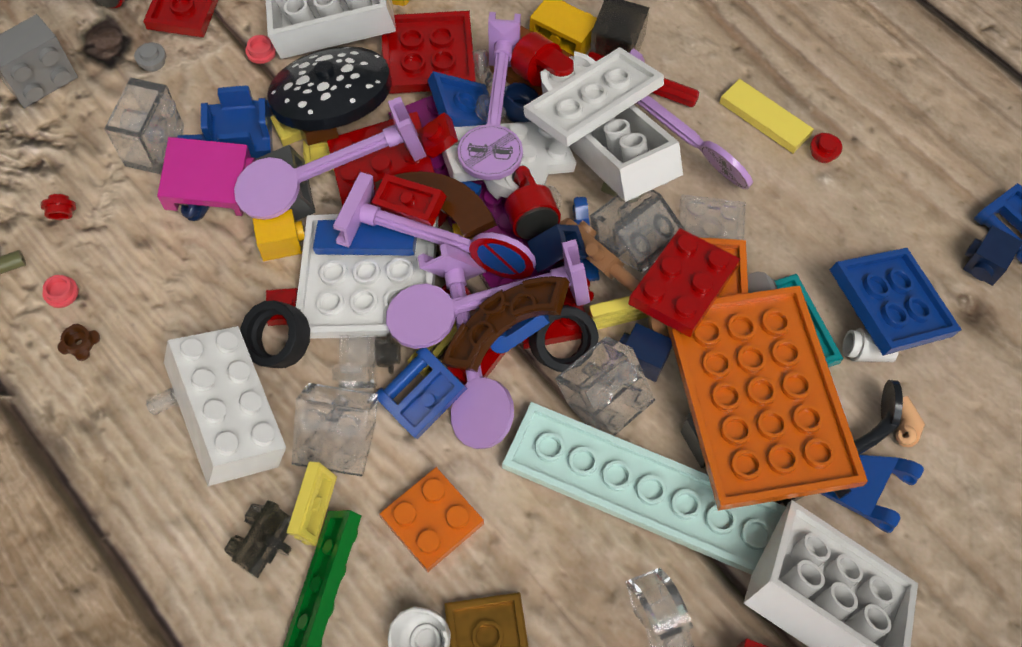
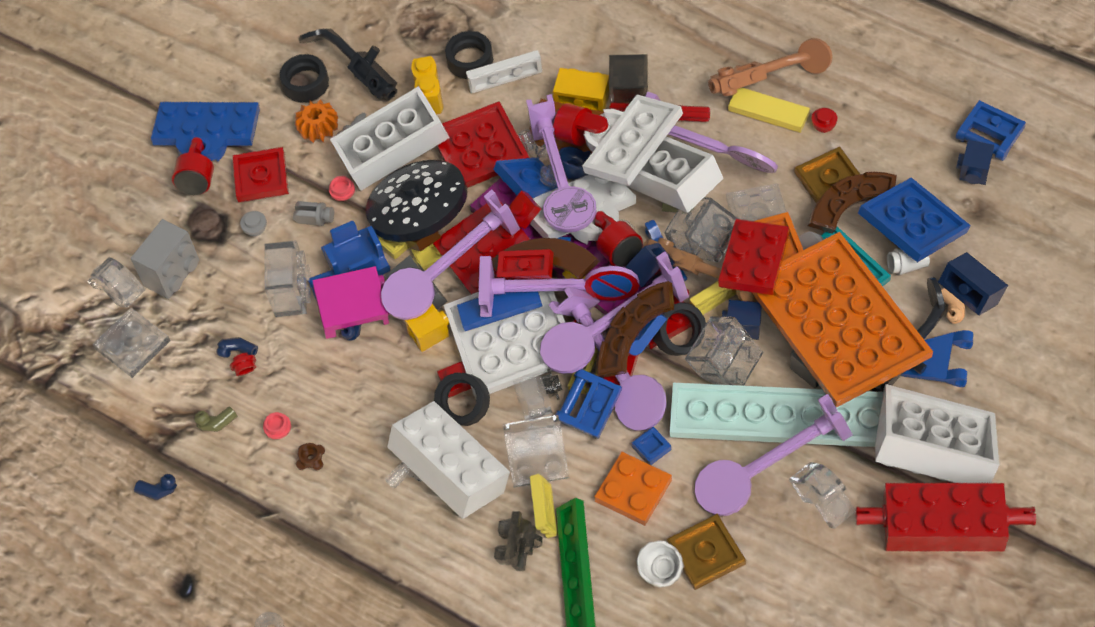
camera: 10 degrees left, 5 degrees down
none -> dark blue arm [216,337,258,358]
none -> light grey arm [293,201,334,226]
none -> blue tile [632,427,672,465]
none -> lavender piece [695,394,853,516]
none -> nougat piece [708,38,832,96]
none -> pearl gold tile [794,146,860,203]
none -> reddish brown tile [807,172,897,234]
none -> dark blue brick [938,252,1008,316]

